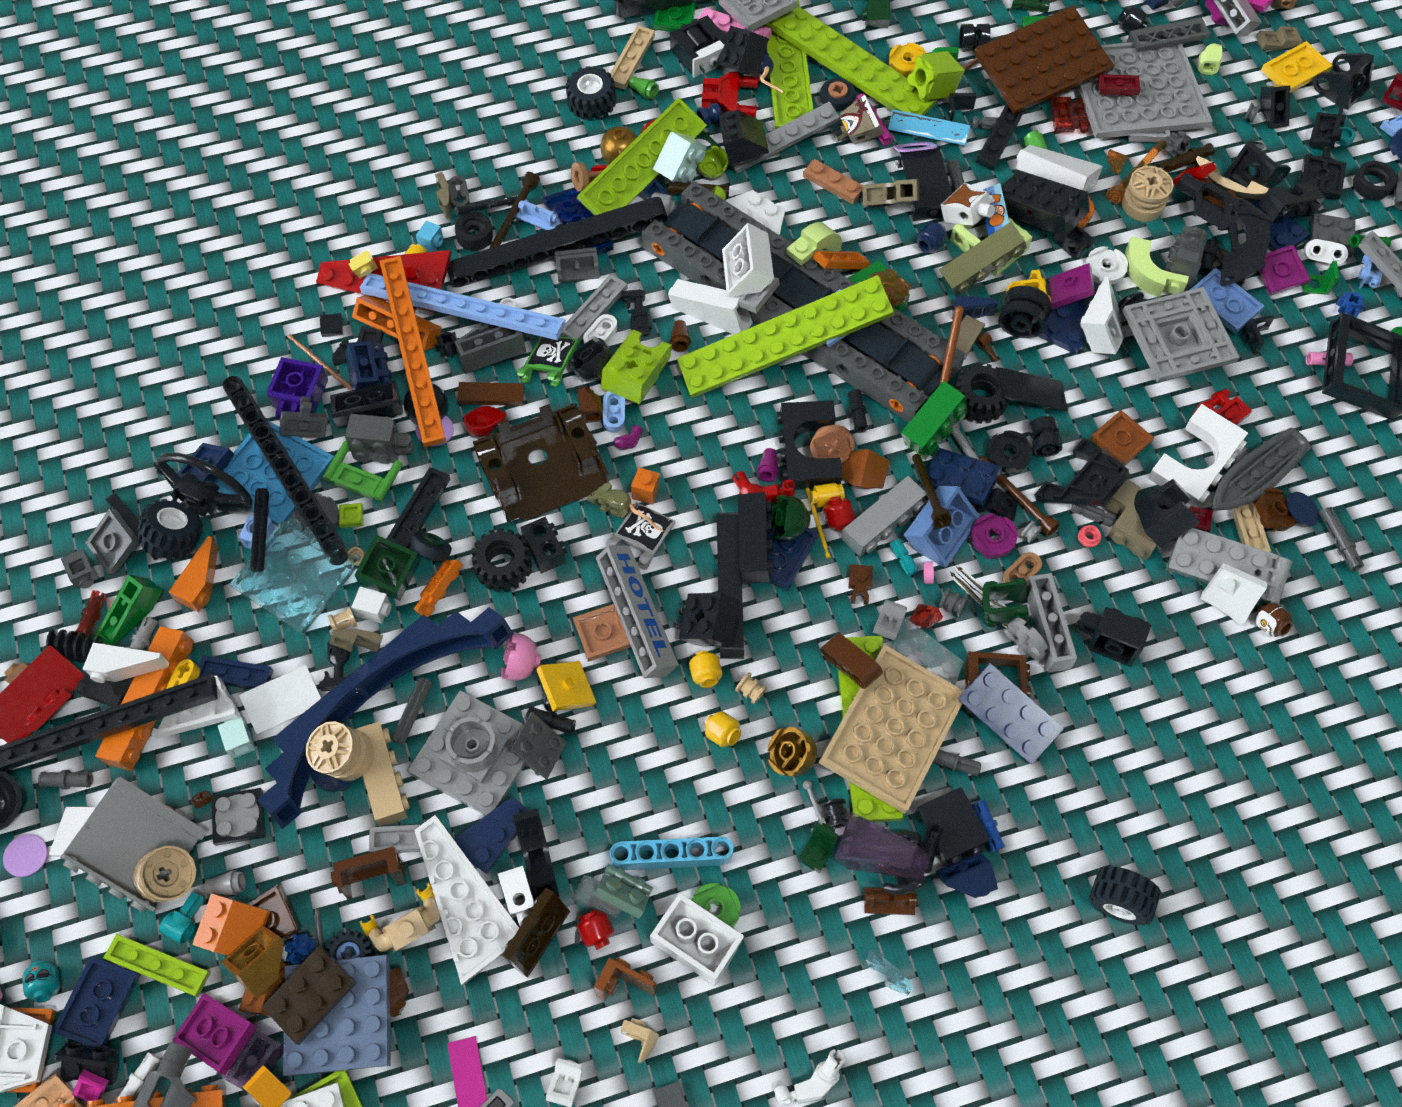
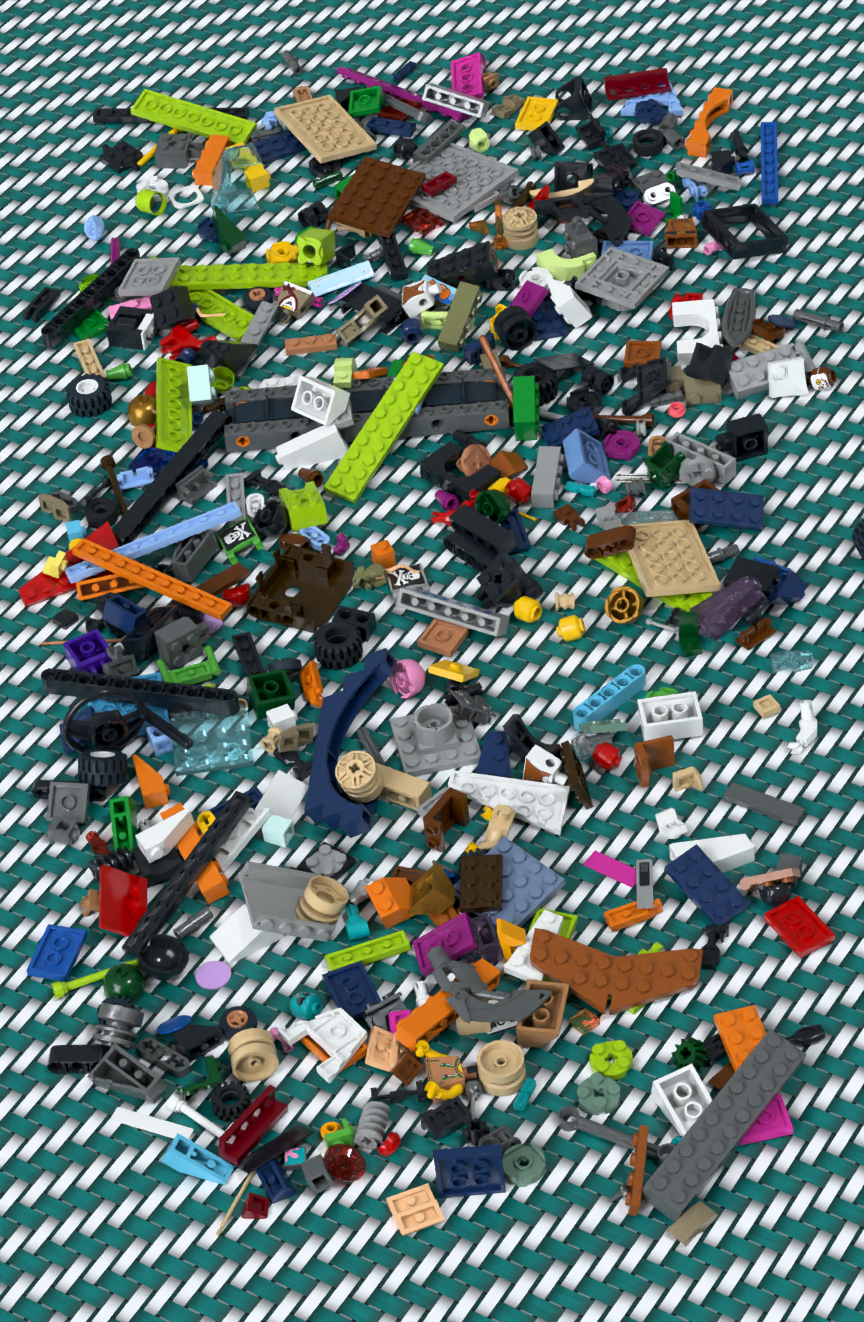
camera: 35 degrees left, 20 degrees down
dark brown piece [912,454,952,528] -> none
white slope [1016,145,1103,191] -> none
none -> dark orange torso [665,215,697,249]
none -> tan plate [753,694,780,719]

